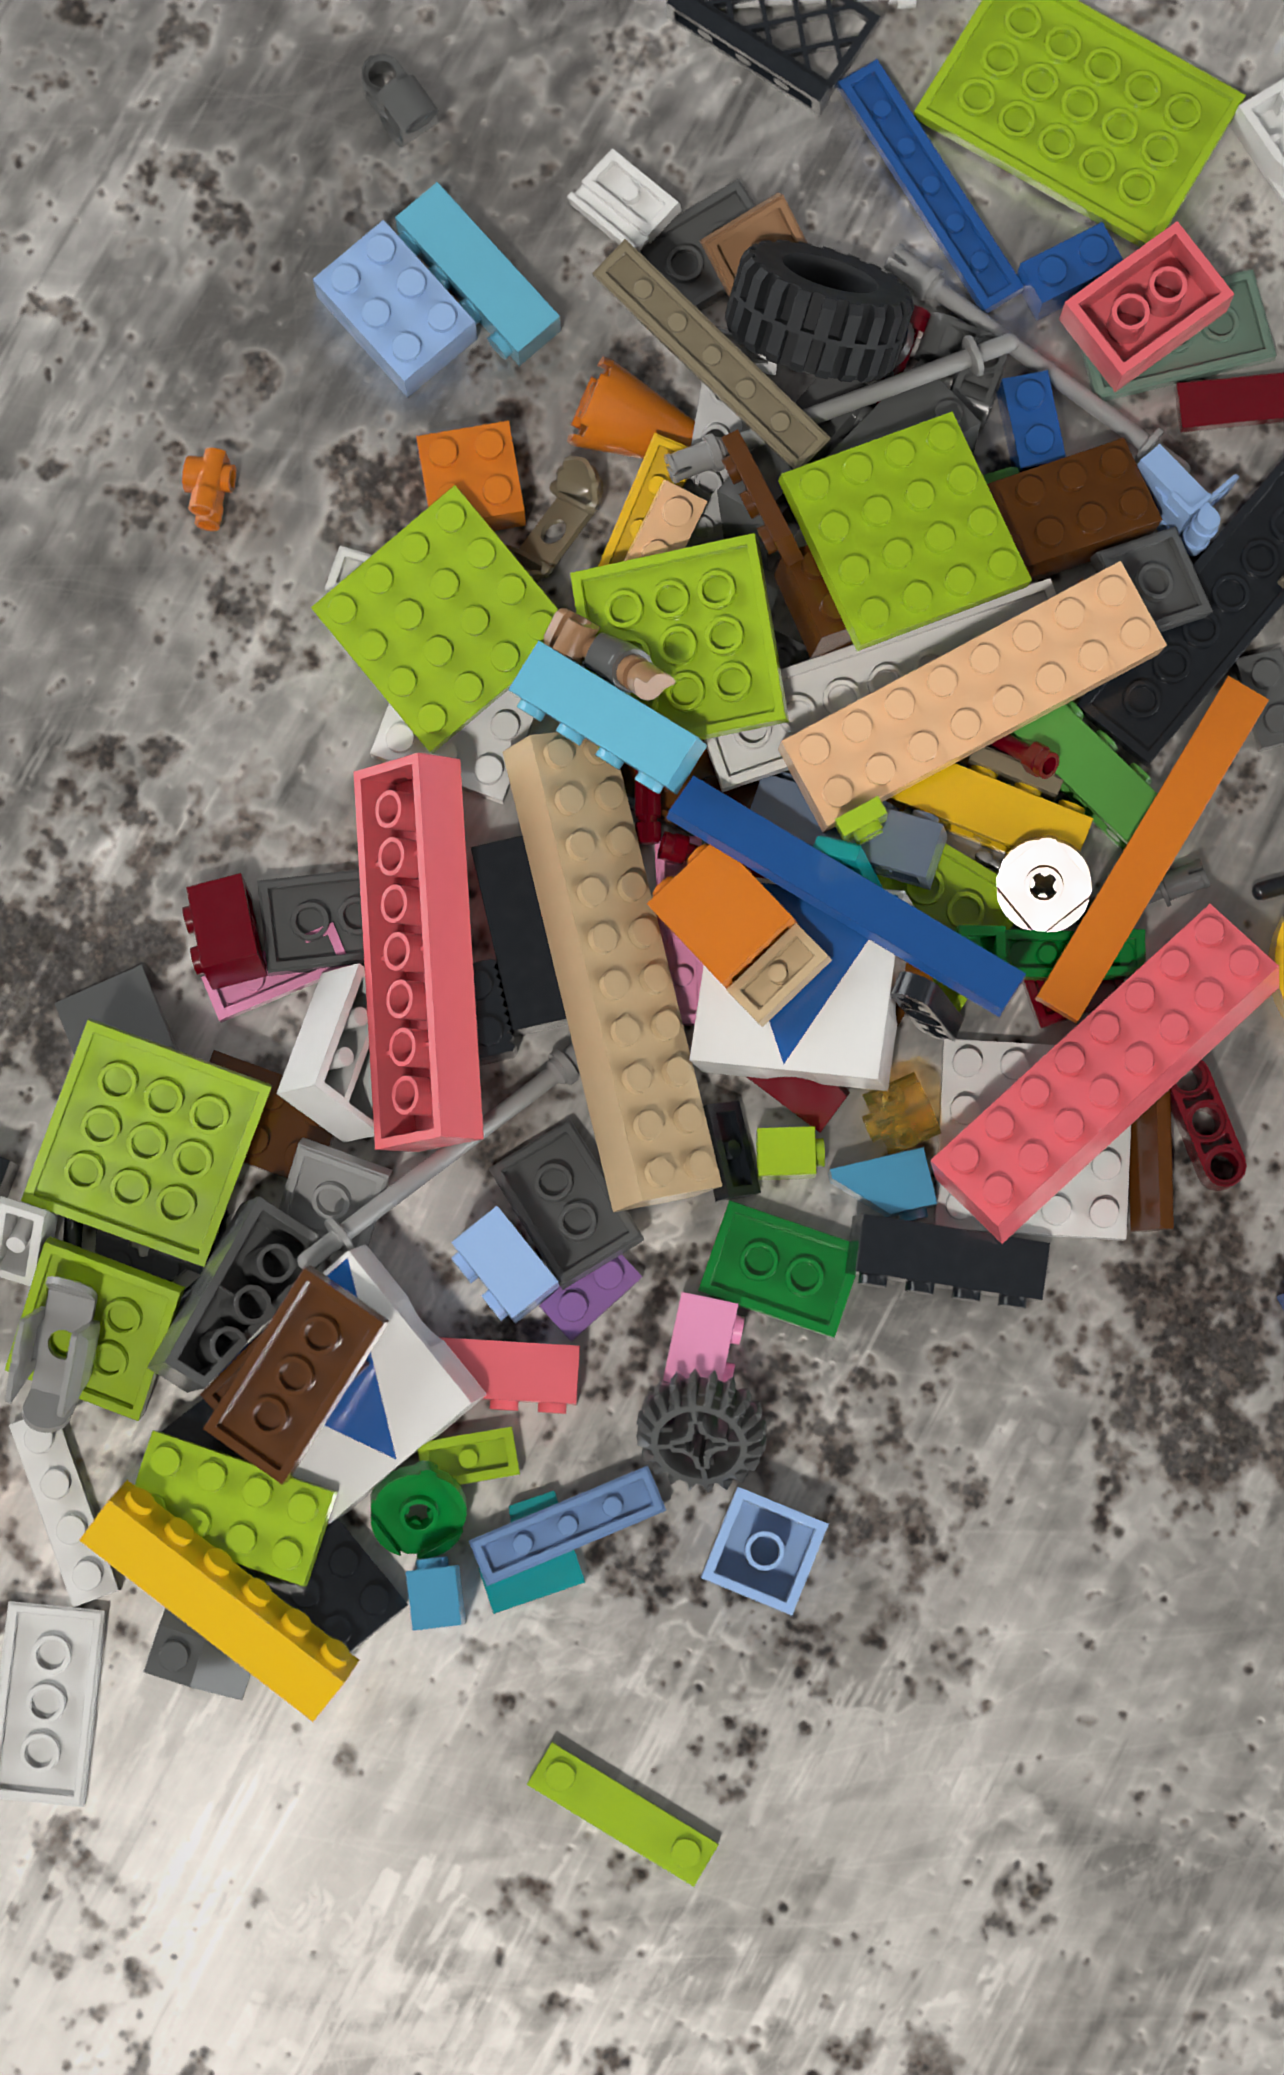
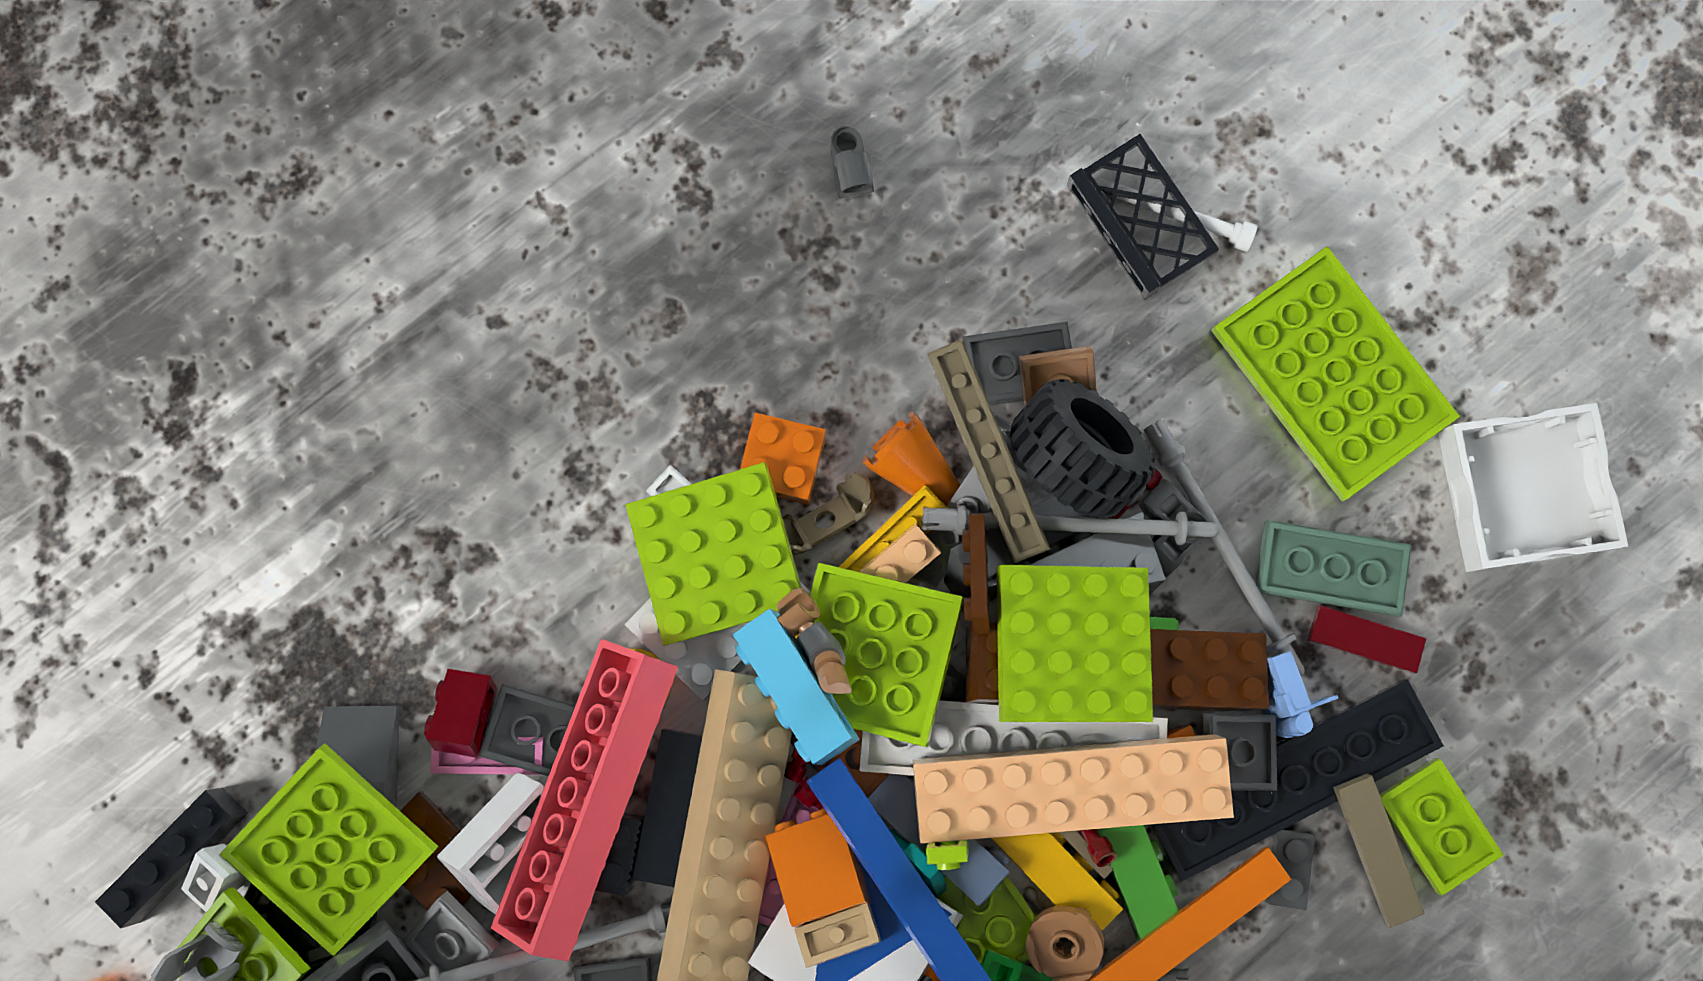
camera: 25 degrees right, 0 degrees up
orange plate [182,448,237,531] -> none
light blue brick [313,220,477,398] -> none
medium azure brick [395,182,561,366] -> none
white plate [567,148,682,253] -> none
blue plate [837,59,1025,314] -> none
blue brick [997,370,1066,472] -> none
blue brick [1017,222,1123,321] -> none
coral brick [1059,221,1234,392] -> none

